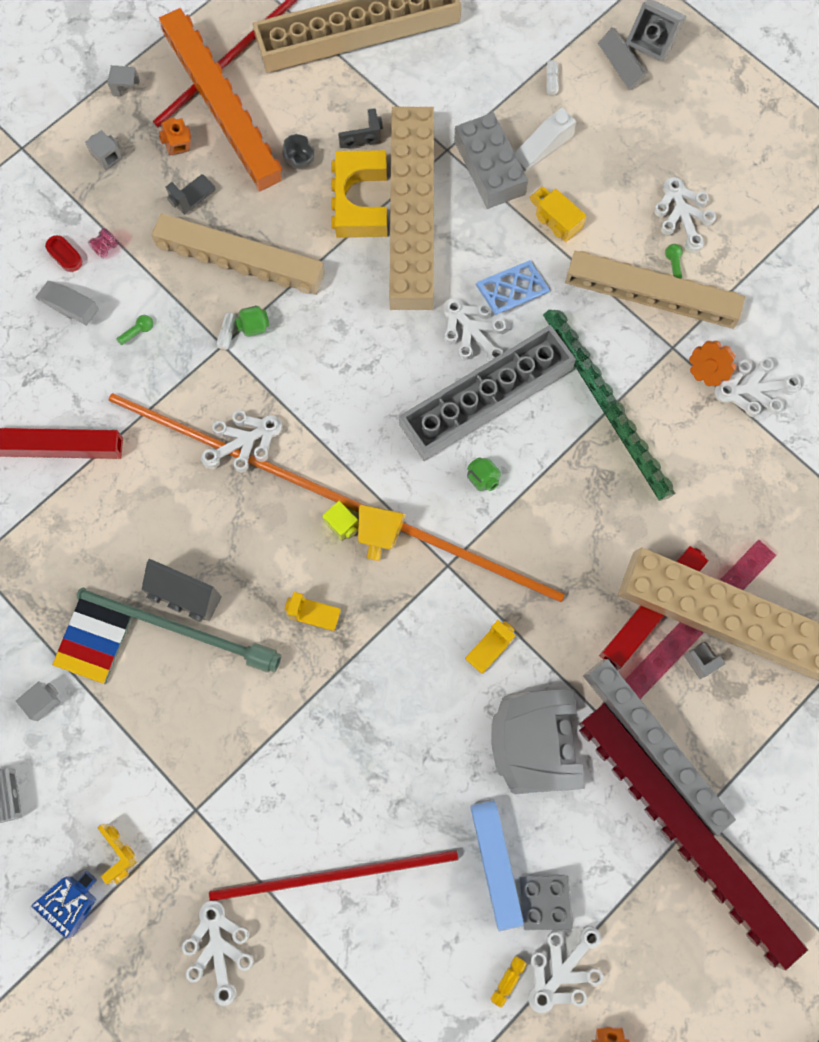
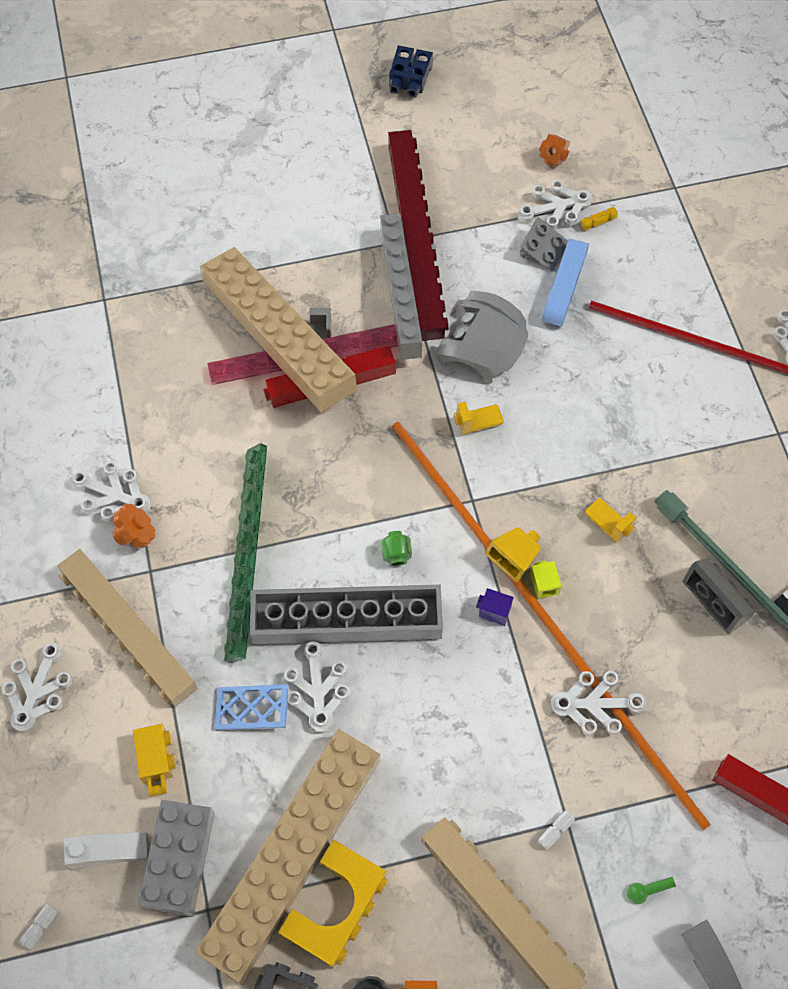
camera: 150 degrees left, 10 degrees down
bright green head [235,306,269,337] -> none
bright green bar [665,244,683,279] -> none
none -> dark purple brick [476,588,514,626]

